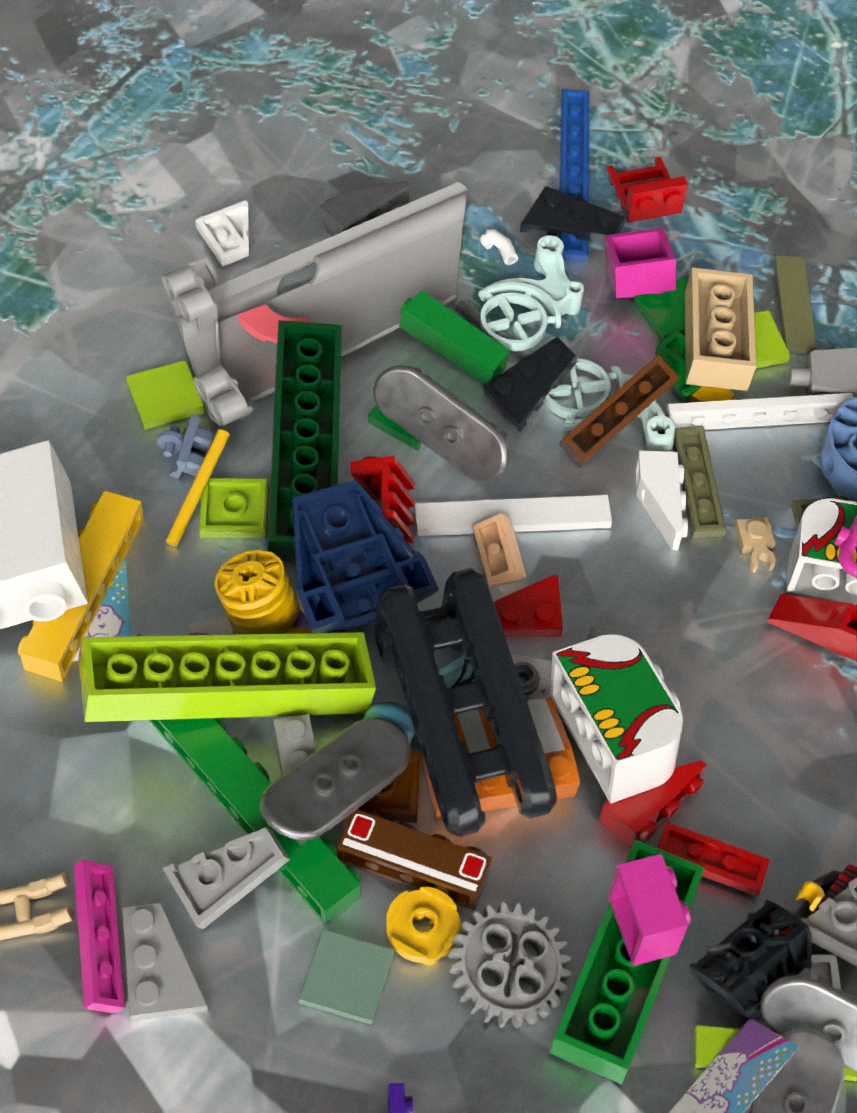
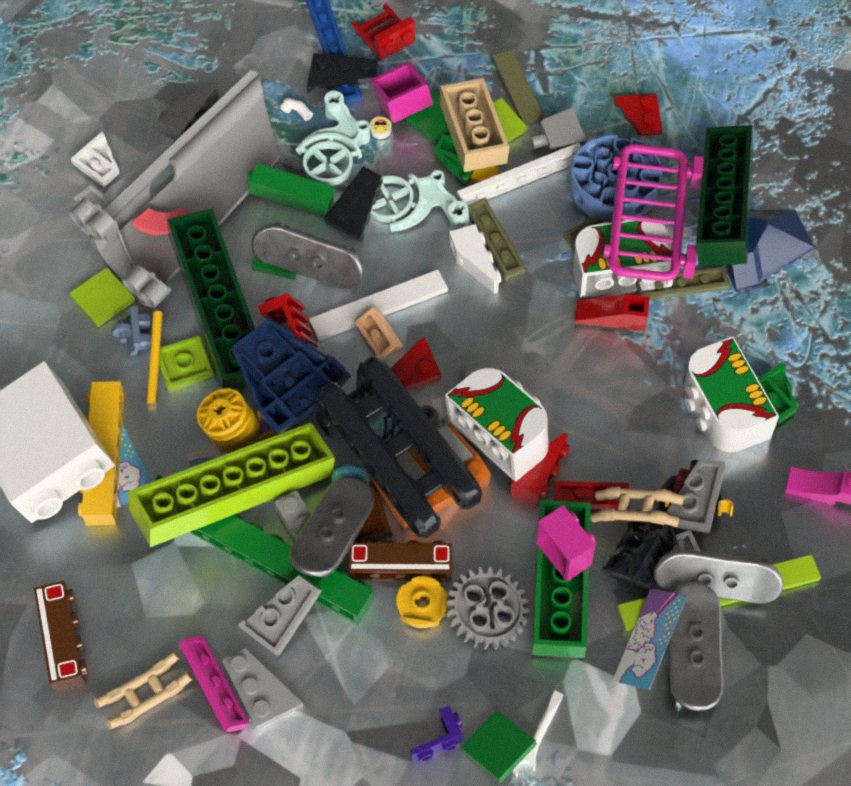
camera: 15 degrees left, 5 degrees up
sand green tile [299,929,395,1025] -> none
reddish brown brick [559,355,679,468] -> none
tan plate [734,517,776,572] -> none
none -> tile [370,116,392,139]
none -> tan piece [590,487,684,527]

